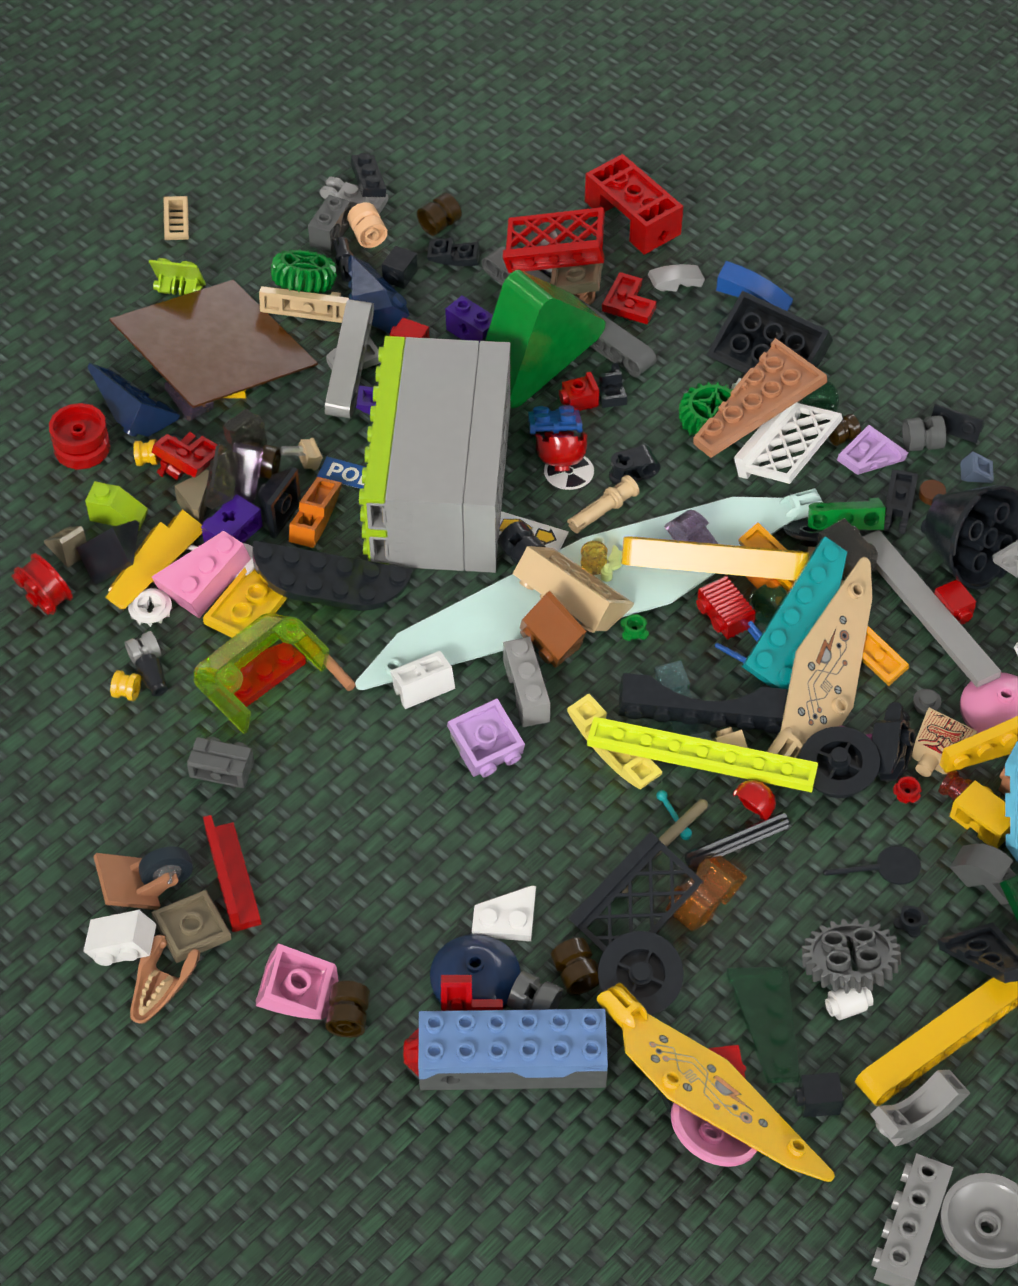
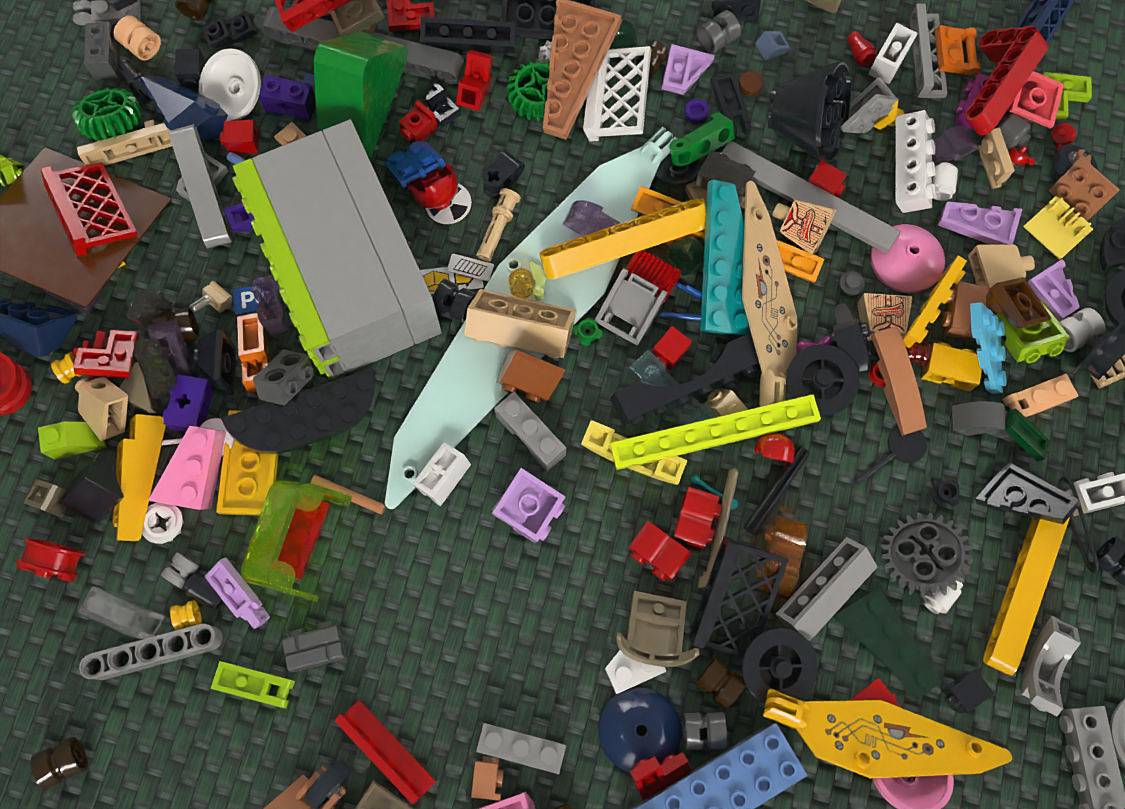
camera: 30 degrees left, 20 degrees up
none -> fence [40,162,137,257]
none -> tan torso [75,377,128,441]
none -> clear brick [78,586,165,639]
none -> light grey beam [79,624,223,680]
none -> white dish [199,49,261,121]
none -> lavender hinge [205,557,270,629]
none -> lime plate [210,661,295,709]
none -> clear purple brick [253,275,290,336]
none -> dark grey brick [253,349,314,405]
none -> black brick [420,17,516,54]
none -> white sticker [447,254,494,281]
none -> red brick [456,50,493,111]
none -> nougat brick [471,756,504,800]
none -> light grey arch [476,723,566,774]
none -> light grey container [594,268,668,346]
none -> dark tan piece [616,591,699,667]
none -> red brick [628,521,691,581]
none -> red brick [651,326,692,371]
none -> red brick [672,487,722,549]
none -> dark purple tile [685,99,709,125]
none -> tan torso [772,200,837,254]
none -> light grey brick [776,537,877,642]
none -> nougat slope [871,326,927,436]

